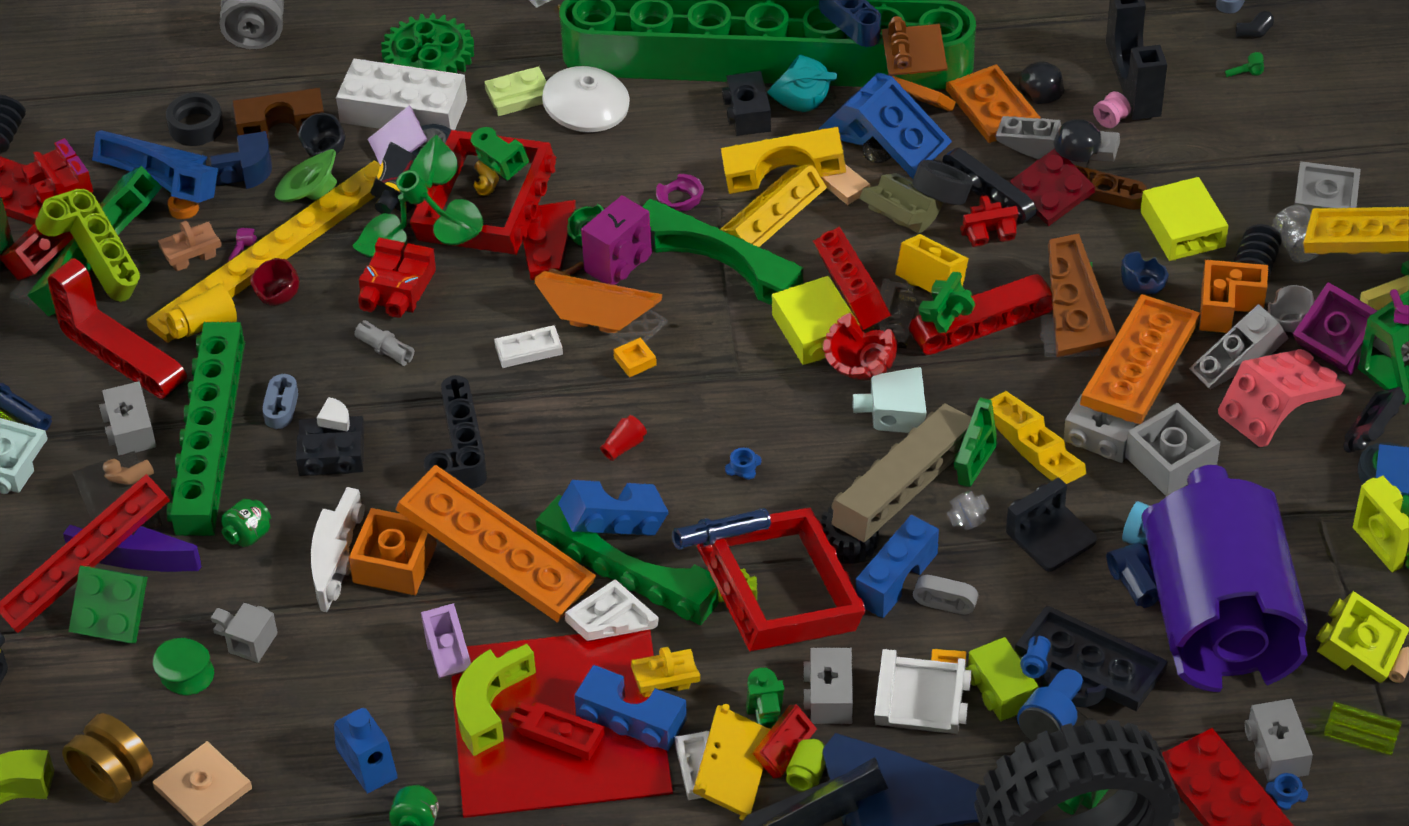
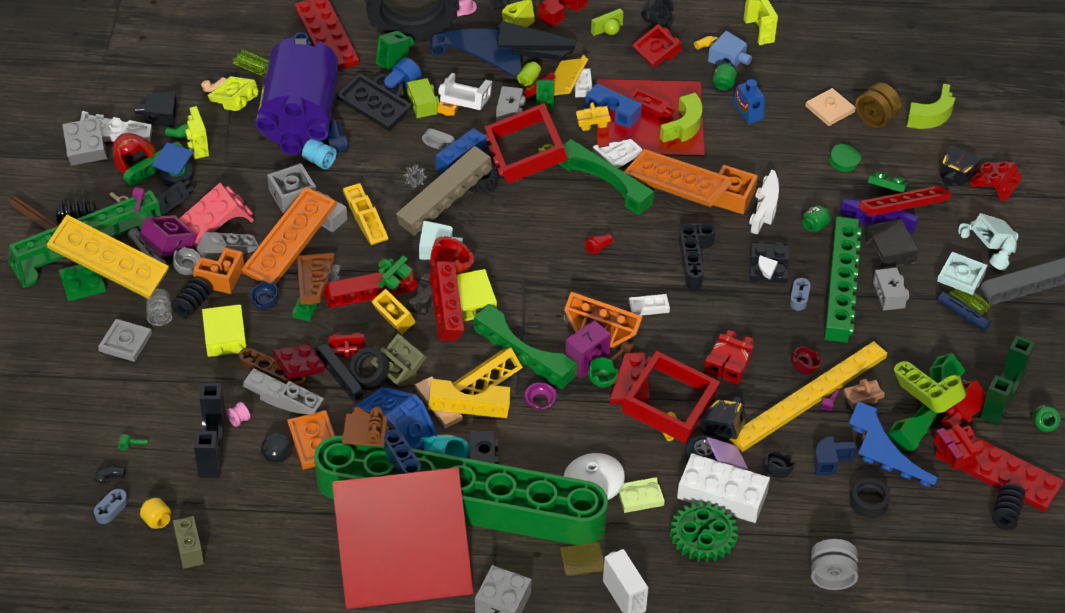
camera: 175 degrees left, 0 degrees up
red beam [47,258,187,399] -> none
medium nougat arm [103,459,154,485] -> none
yellow plant [164,283,237,339] -> none
light grey brick [211,603,277,663] -> none
reddish brown arch [233,88,324,141] -> none
bright green hat [275,149,337,202] -> none
green plant [352,135,483,258] -> none
light grey pin [355,320,414,366] -> none
lavender slope [421,603,471,679] -> none
green leg [471,127,529,181] -> none
blue arch [558,480,669,535] -> none
light orange plate [613,337,657,378] -> none
dark blue pin [672,508,771,550] -> none
blue plate [725,448,761,480] -> none
green wing [954,397,998,487] -> none
black bracket [1006,477,1097,572] -> none
blue pin [1020,636,1051,678] -> none
black hair [1054,119,1102,163] -> none

